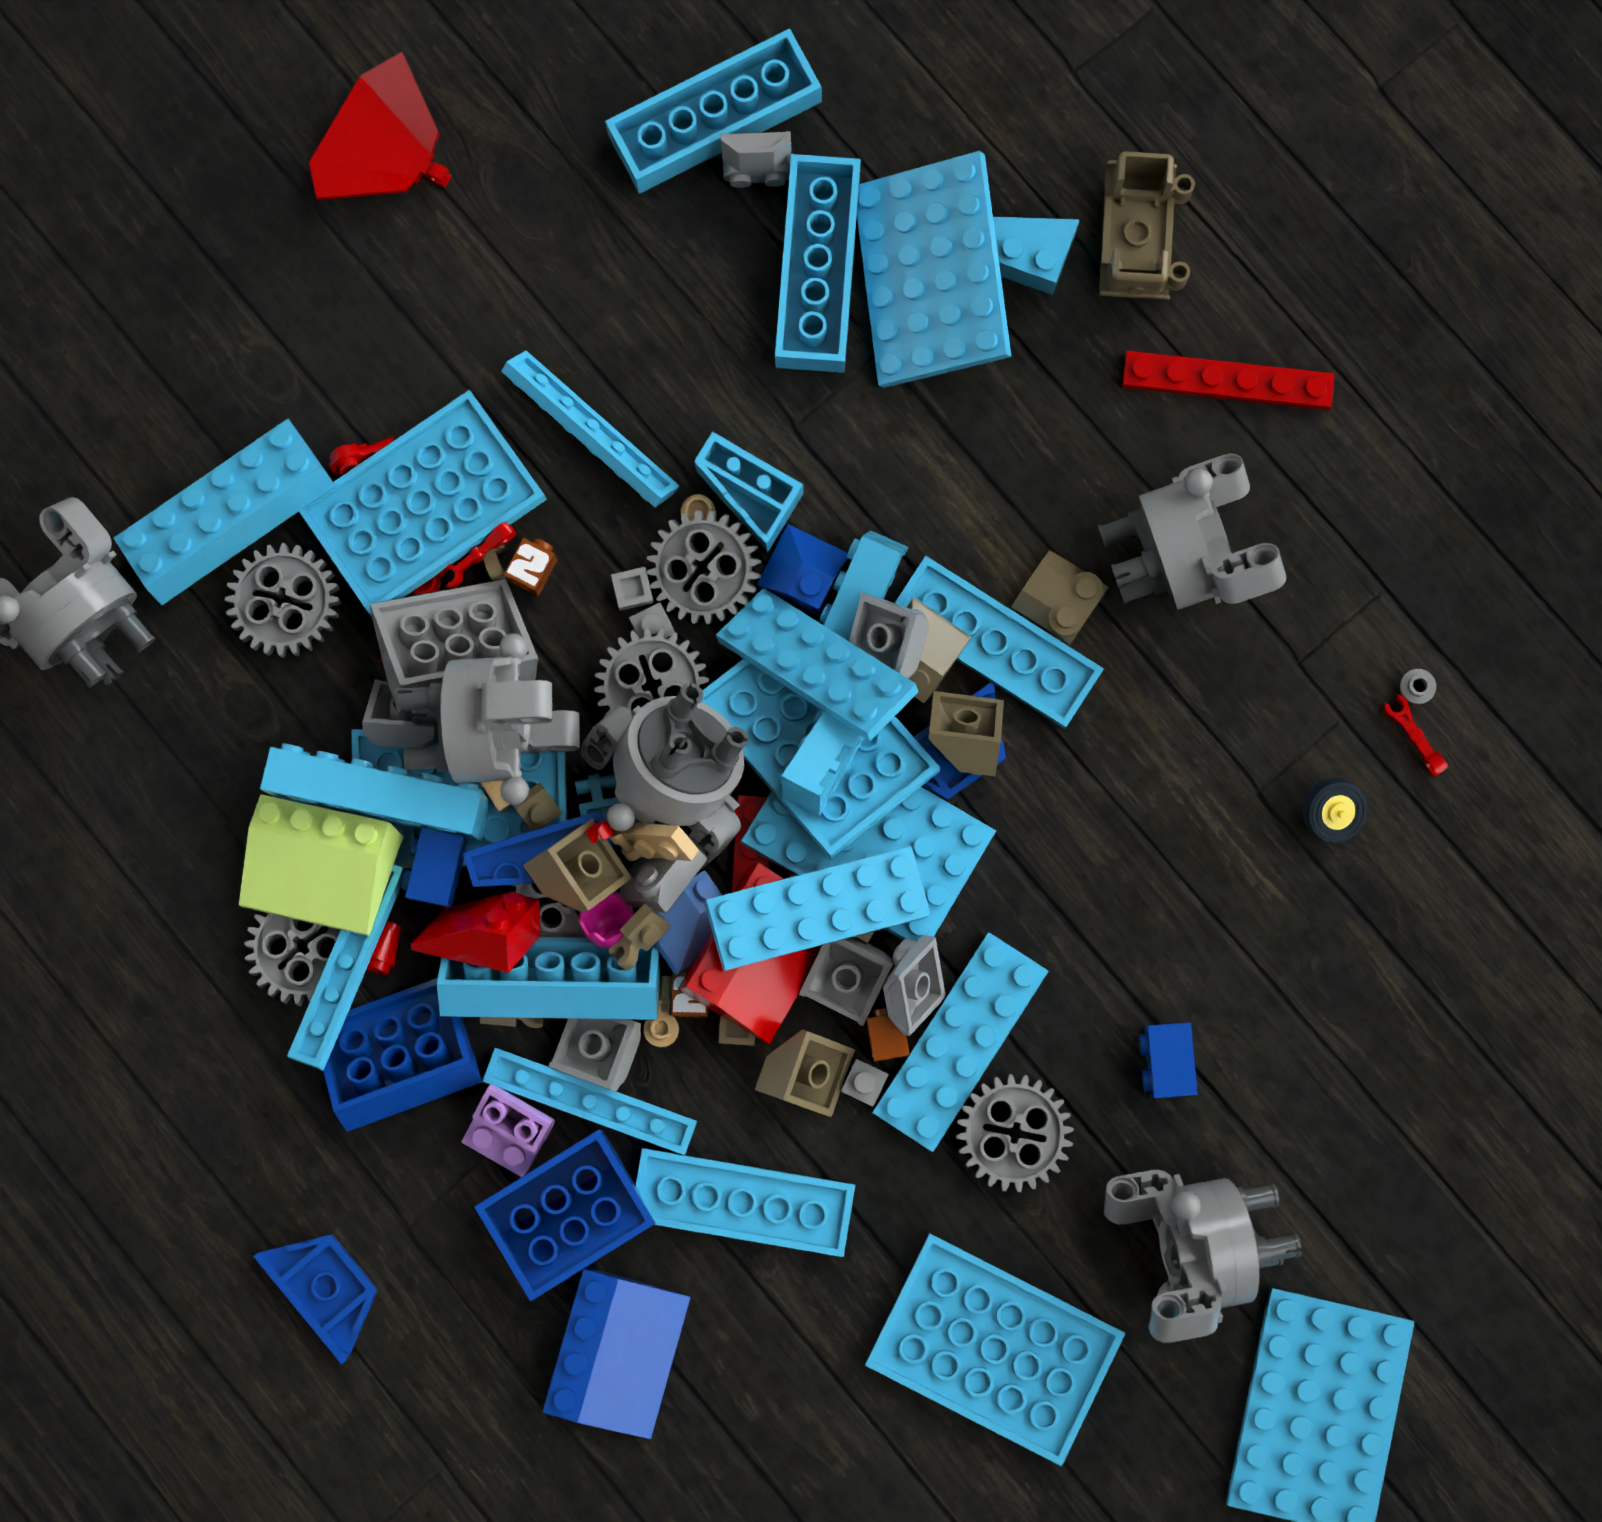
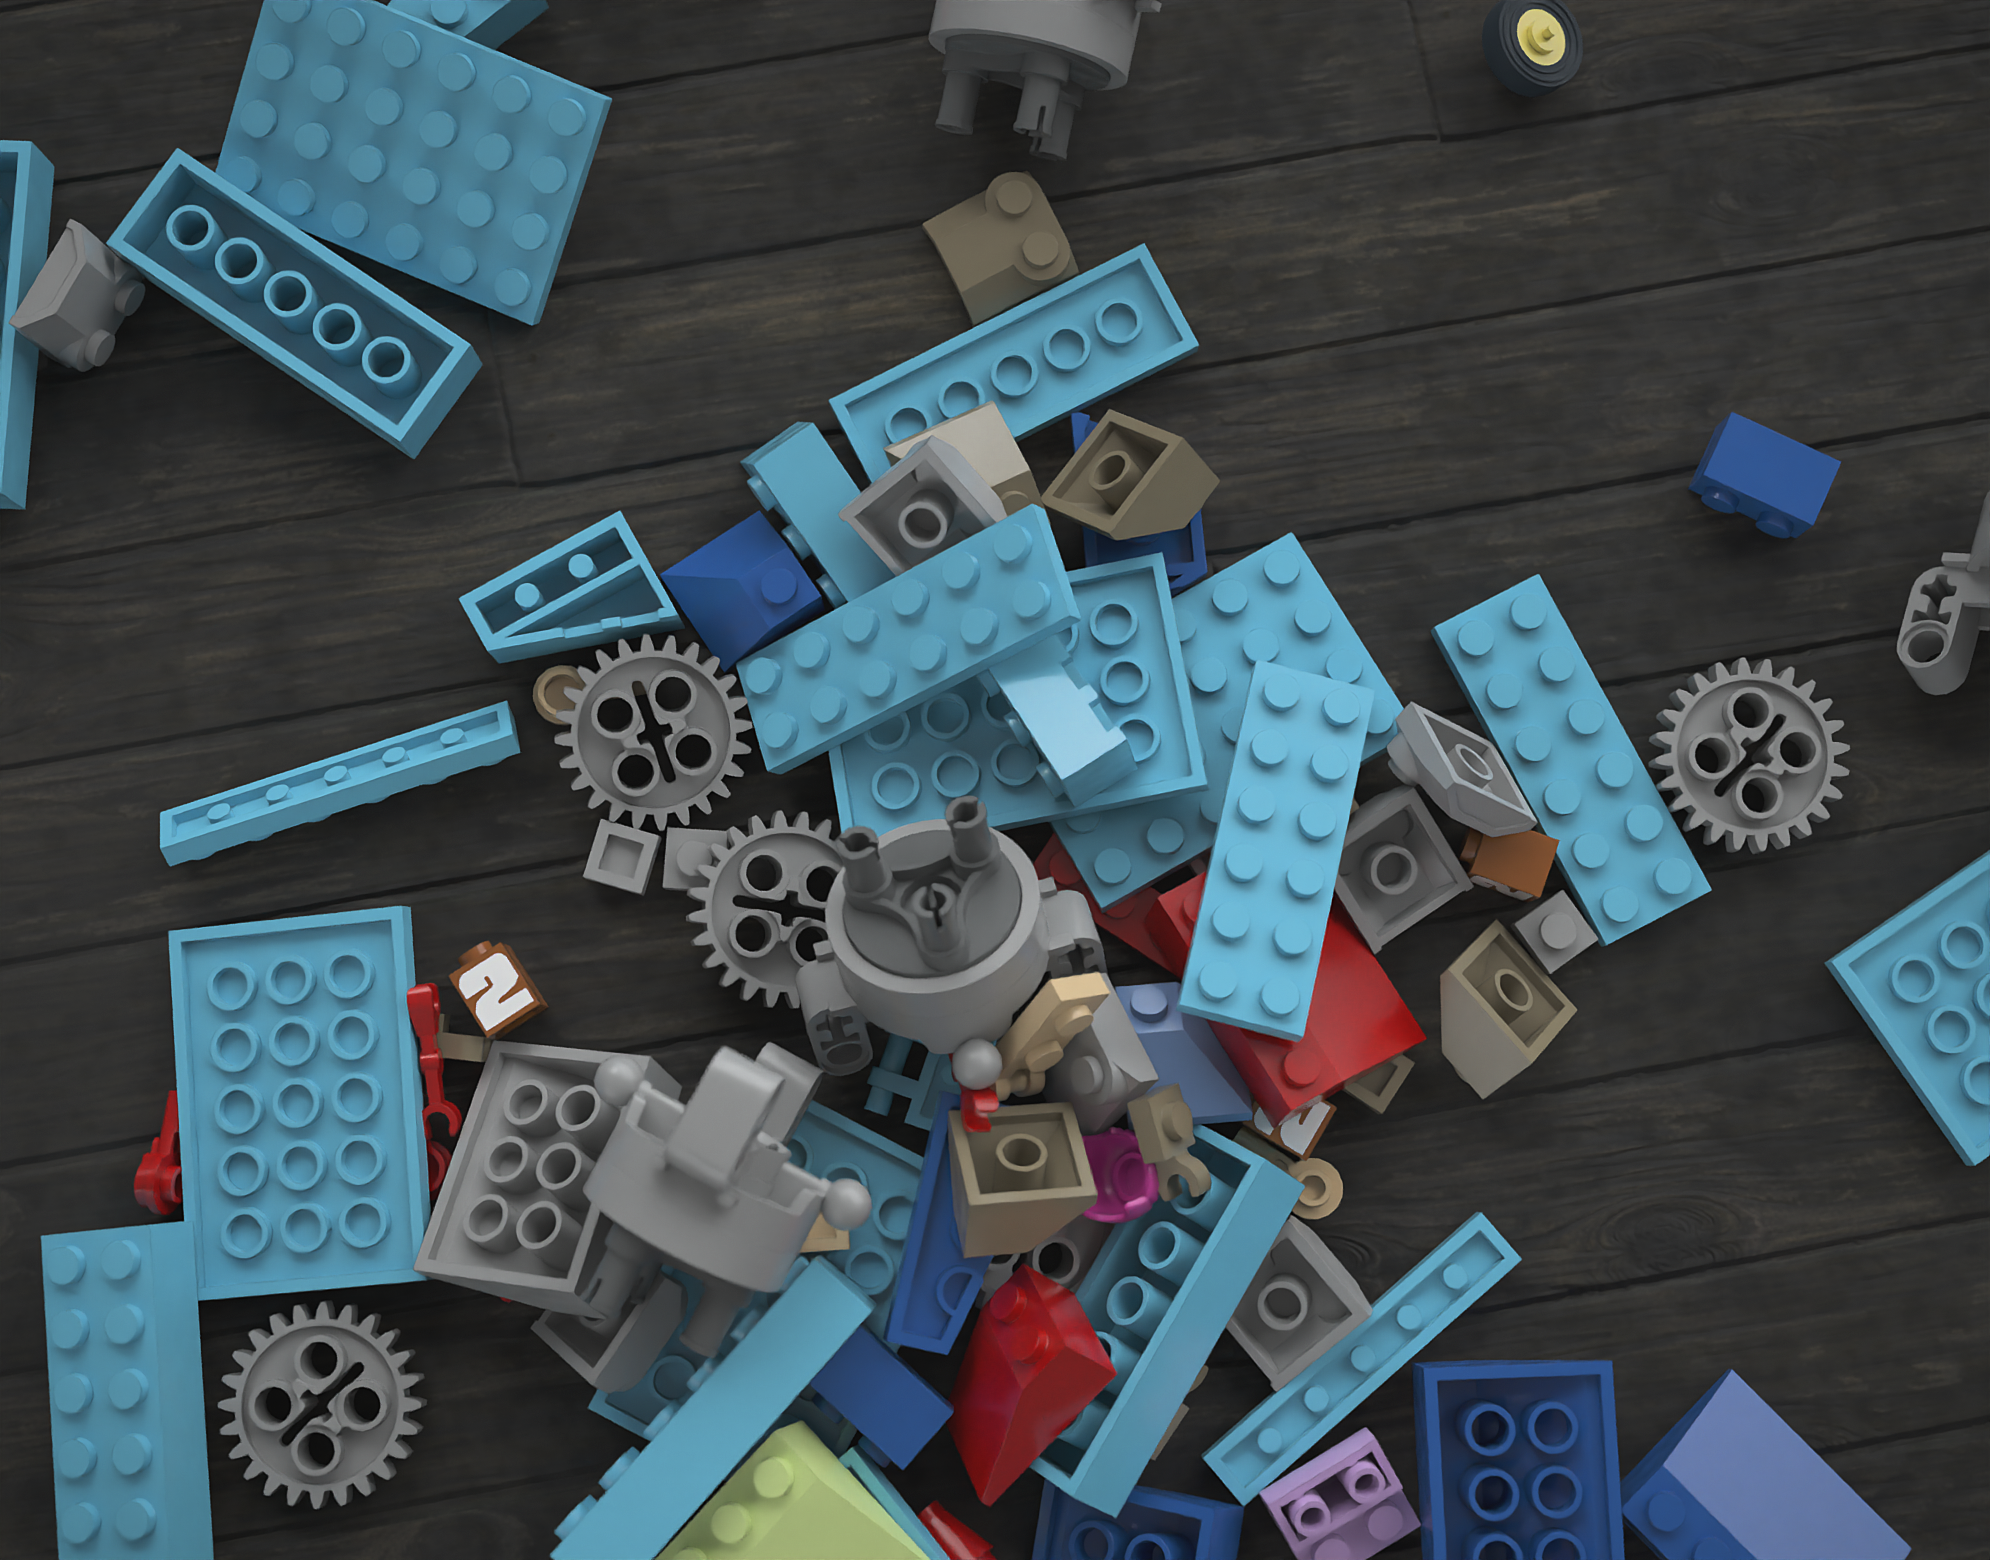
camera: 70 degrees left, 0 degrees up
dark tan plate [512,782,562,831] -> none
medium azure plate [636,1148,855,1257] -> none

